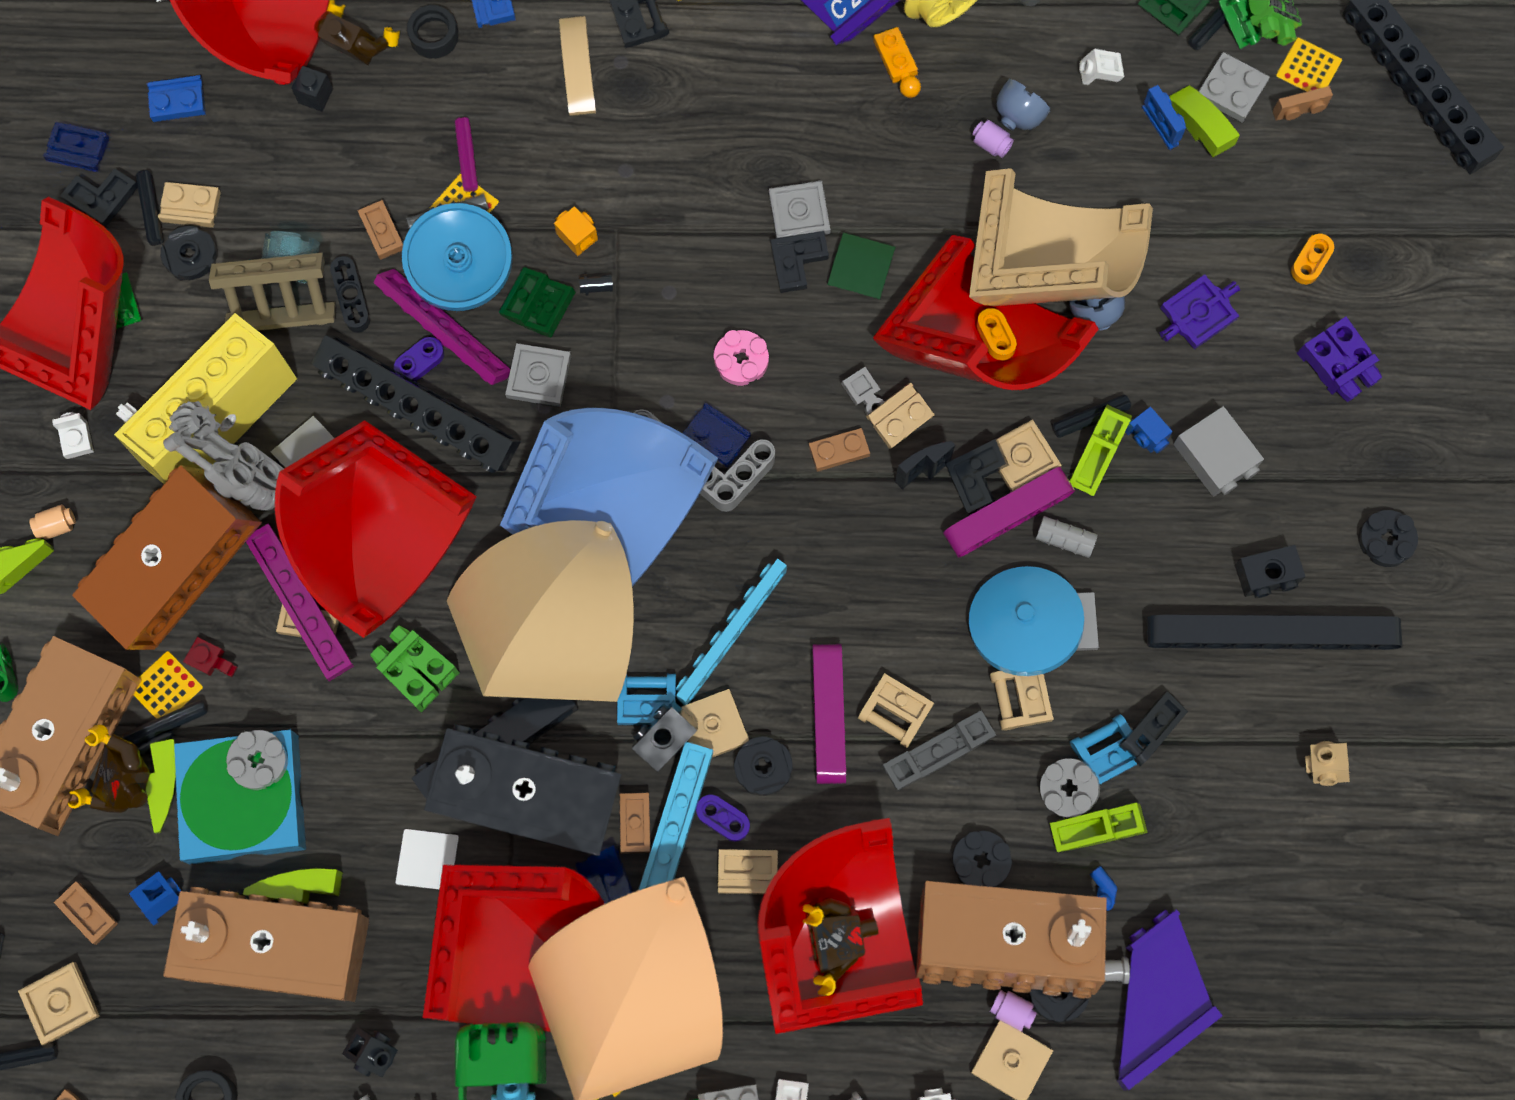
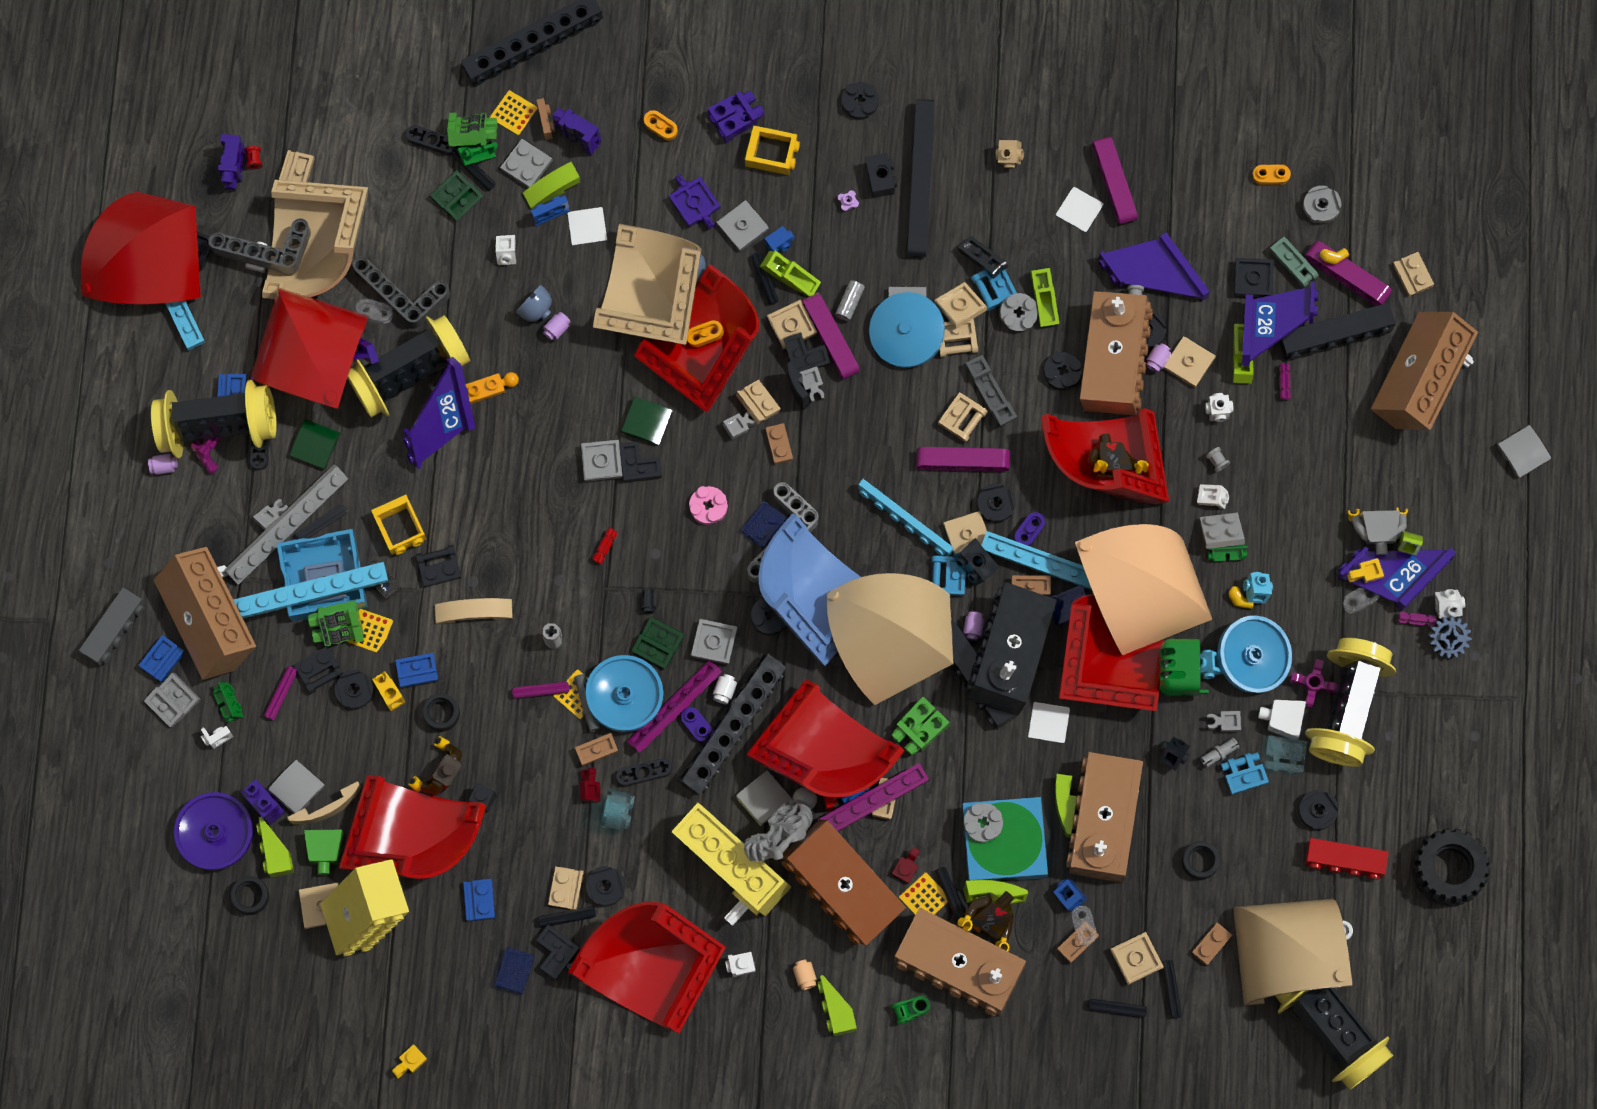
camera: 85 degrees left, 0 degrees up
dark tan fence [209,253,336,330] -> none
light orange brick [554,206,598,256] -> none
tan plate [718,849,778,894] -> none
blue arm [1090,866,1117,911] -> none
light grey brick [1173,406,1264,497] -> none
none -> light grey axle [543,623,562,649]
none -> dark purple hips [552,108,602,156]
none -> white sticker [568,207,607,245]
none -> dark red plate [580,767,601,803]
none -> red axle [593,528,617,565]
none -> white brick [713,674,737,704]
none -> light grey plate [716,200,769,251]
none -> yellow window [745,125,800,175]
none -> light grey plate [800,366,824,403]
none -> lavender plate [838,190,859,211]
none -> tan plate [934,282,987,328]
none -> lavender brick [963,612,984,641]
none -> white sticker [1056,187,1104,232]
none -> clear plate [1072,906,1097,945]
none -> magenta beam [1092,136,1138,225]

